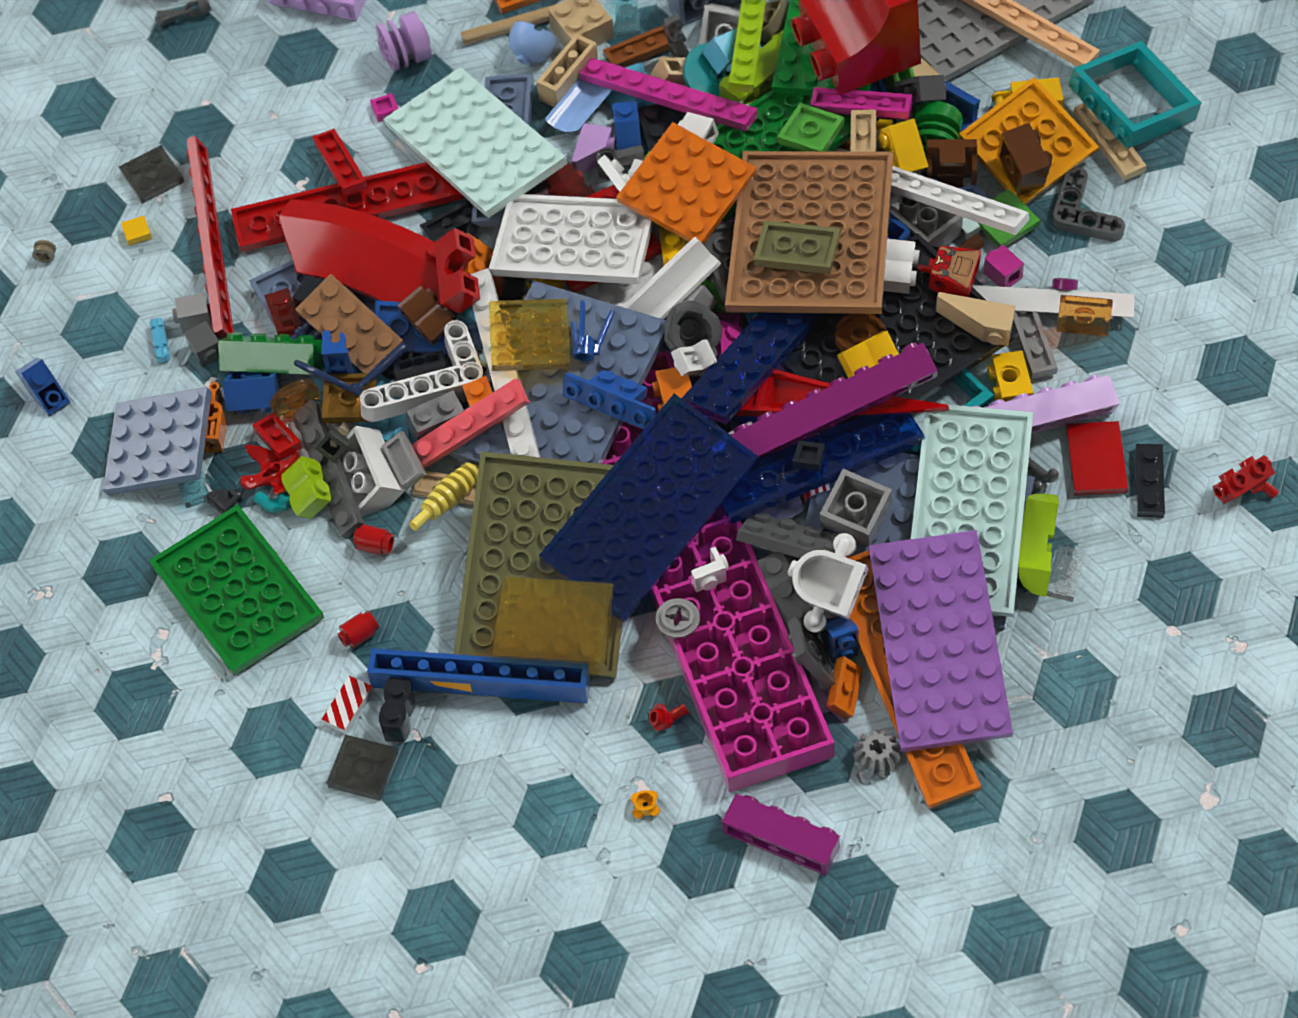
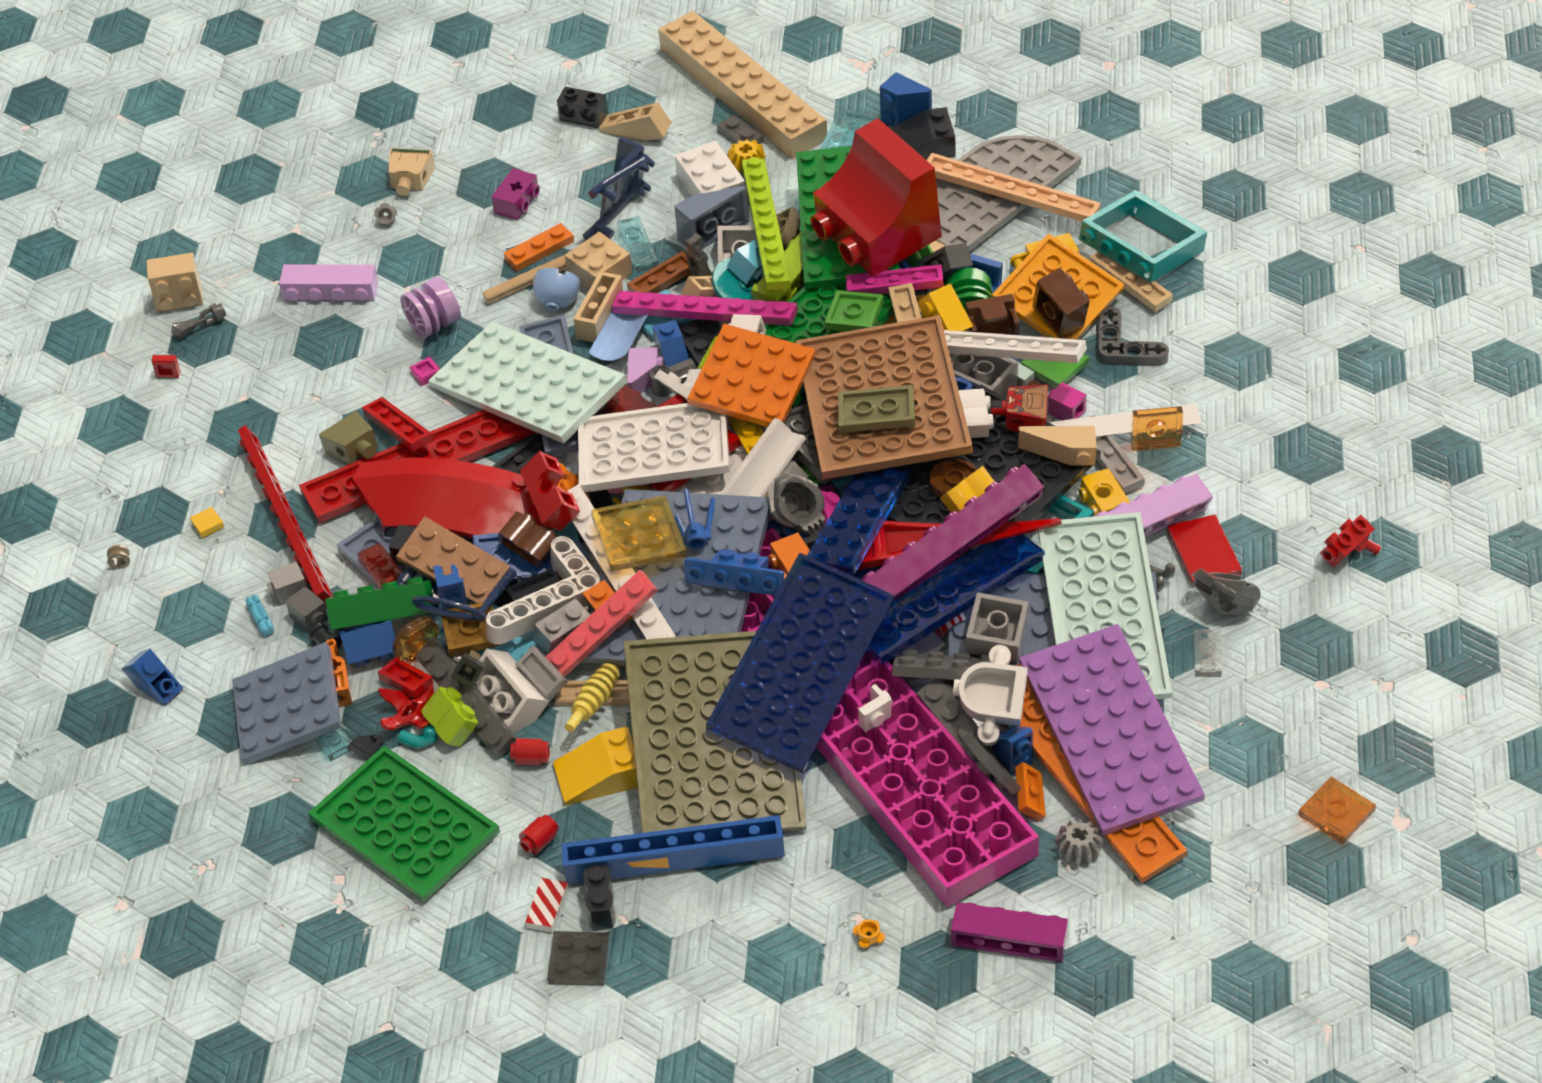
camera: 15 degrees left, 10 degrees down
clear smoke plate [118,145,185,204] -> none
clear yellow slope [493,577,613,666] -> none
red plate [649,703,689,731] -> none
light grey gear [656,598,700,640] -> none
white bracket [671,340,717,376] -> none
black plate [792,440,826,471] -> none
lime brick [1018,493,1059,597] -> none
magenta tile [1052,278,1078,290] -> none
black plate [1135,444,1165,518] -> none
none -> red tile [151,355,181,378]
none -> black bush [308,622,342,649]
none -> olive torso [319,411,378,464]
none -> yellow slope [553,726,638,806]
none -> dark grey helmet [1192,568,1261,615]
none -> clear orange tile [1298,776,1376,844]

